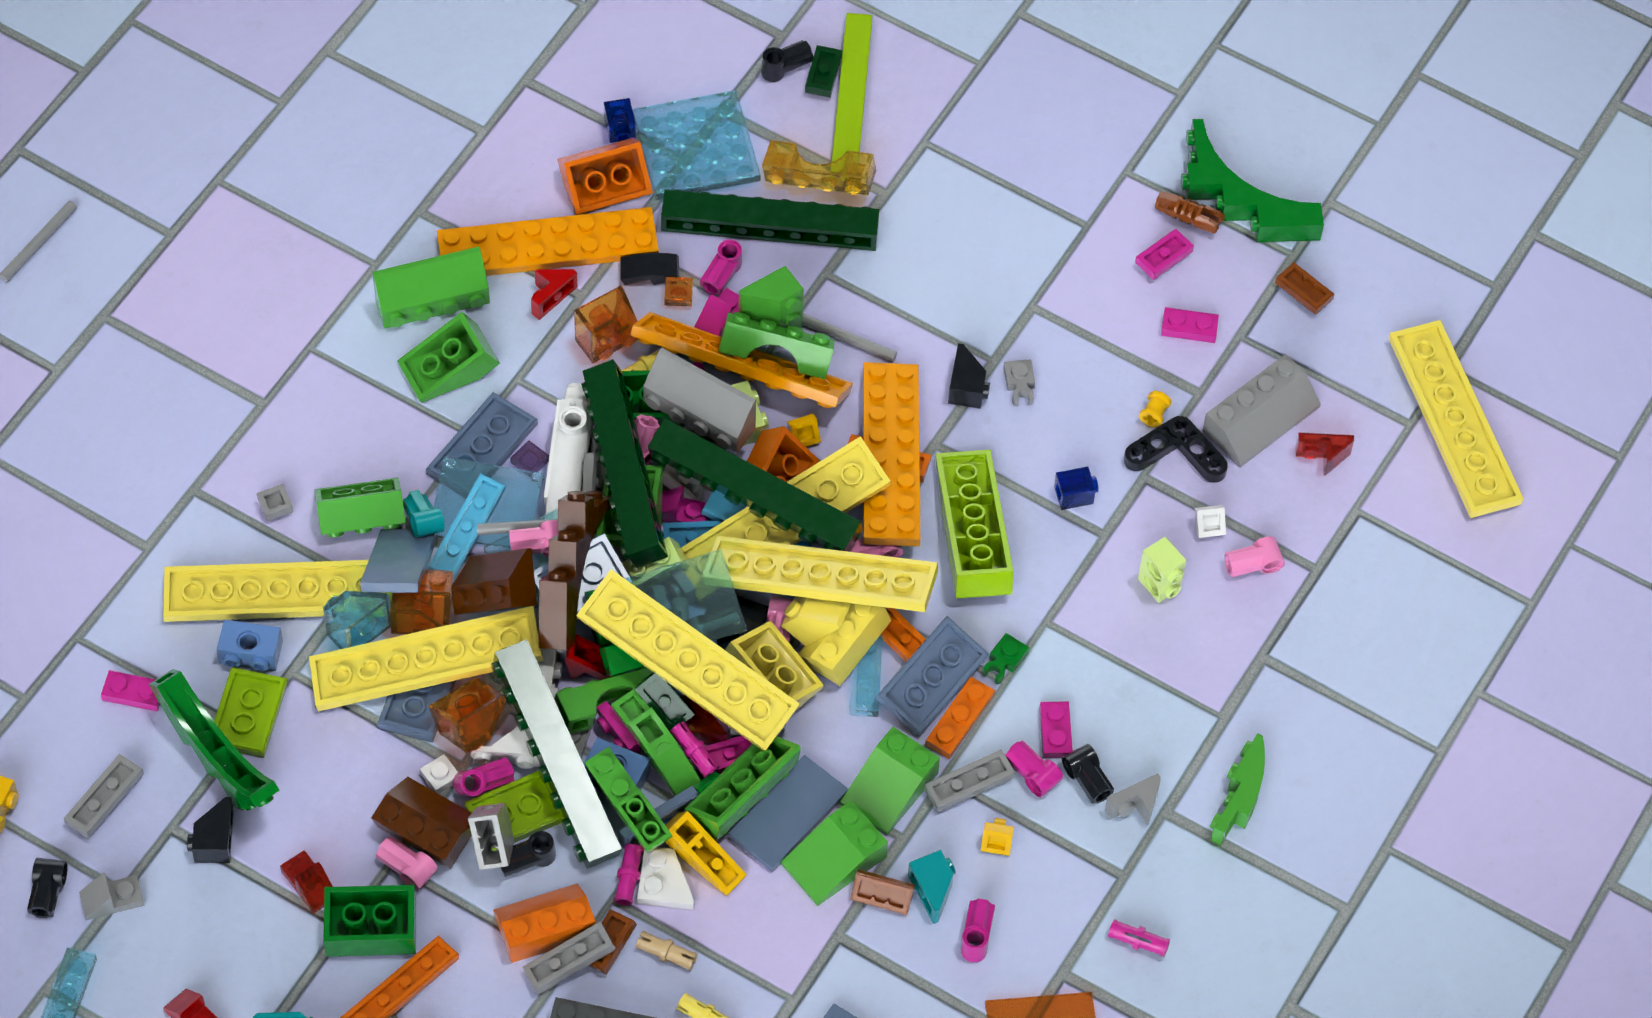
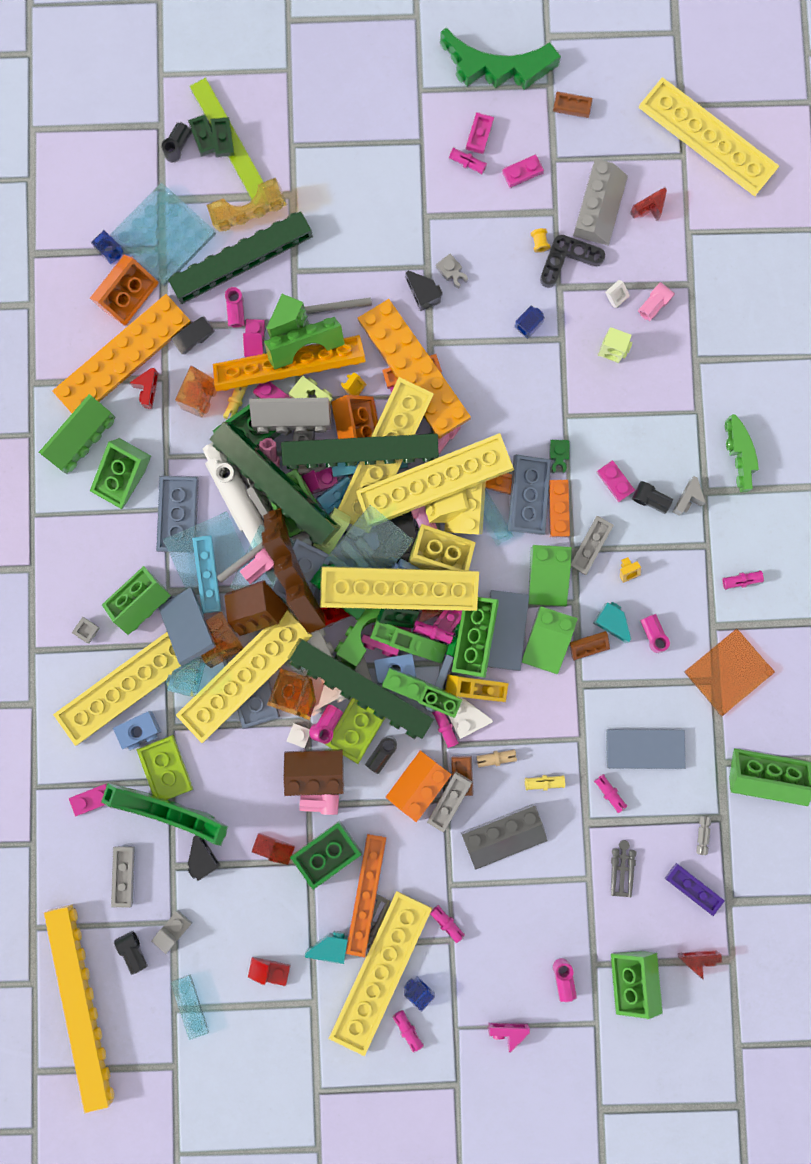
camera: 30 degrees left, 25 degrees up
teal piece [403,490,445,537] -> none
light grey torso [468,803,514,870] -> none
clear purple tile [510,440,550,478] -> none
clear orange plate [665,277,693,307] -> none
lime slope [935,449,1014,599] -> none
dark pink piece [1005,740,1063,797] -> none
dark orange hinge [1155,191,1225,234] -> none
none -> dark green plate [210,117,234,157]
none -> dark pink pin [449,147,487,174]

